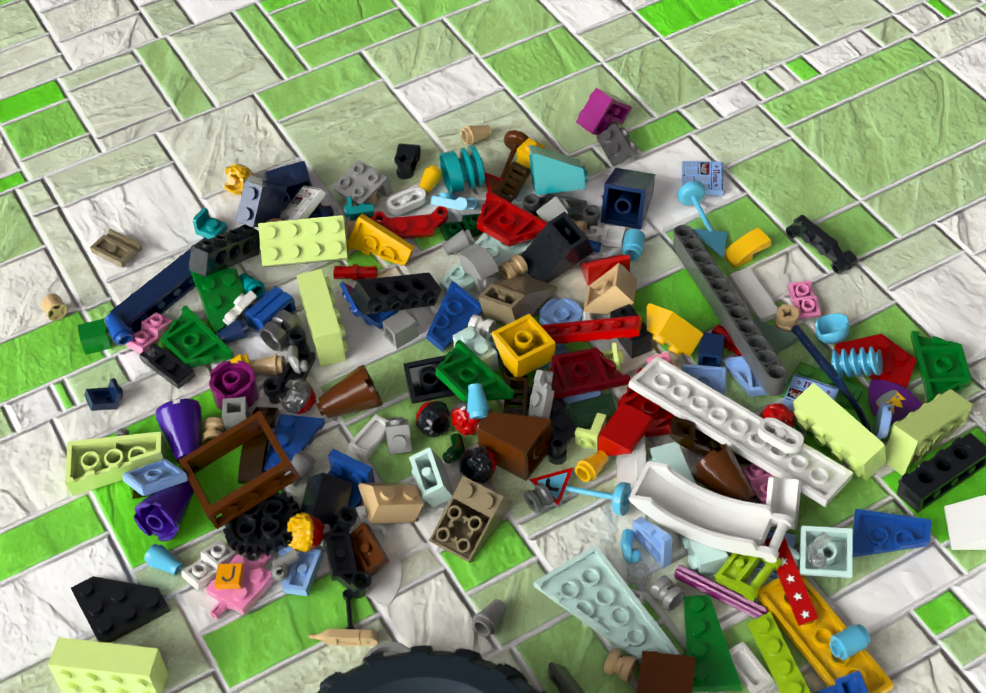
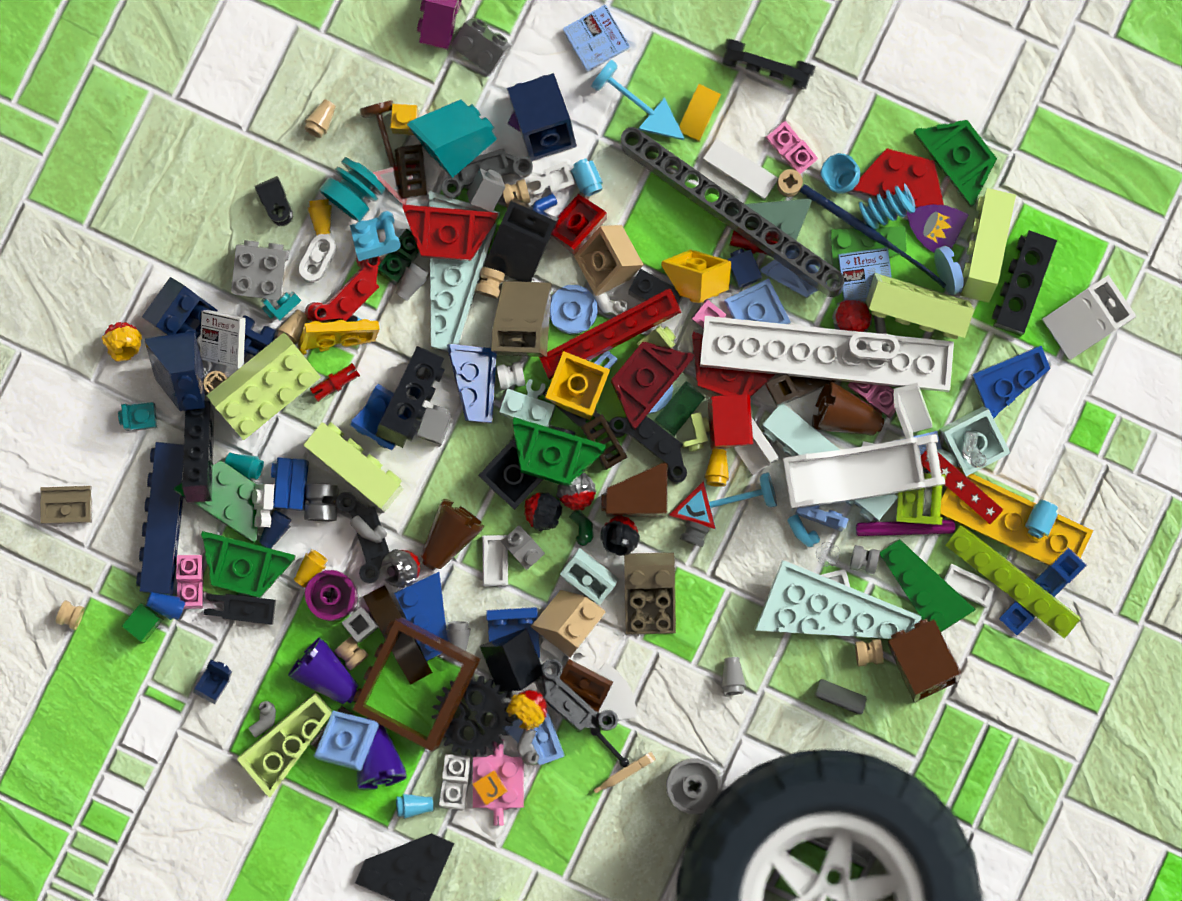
camera: 35 degrees left, 35 degrees up
tan cone [251,354,286,376] -> none
light grey brick [458,244,499,295] -> none
medium azure cone [467,383,490,419] -> none
light grey hinge [528,369,554,419] -> none

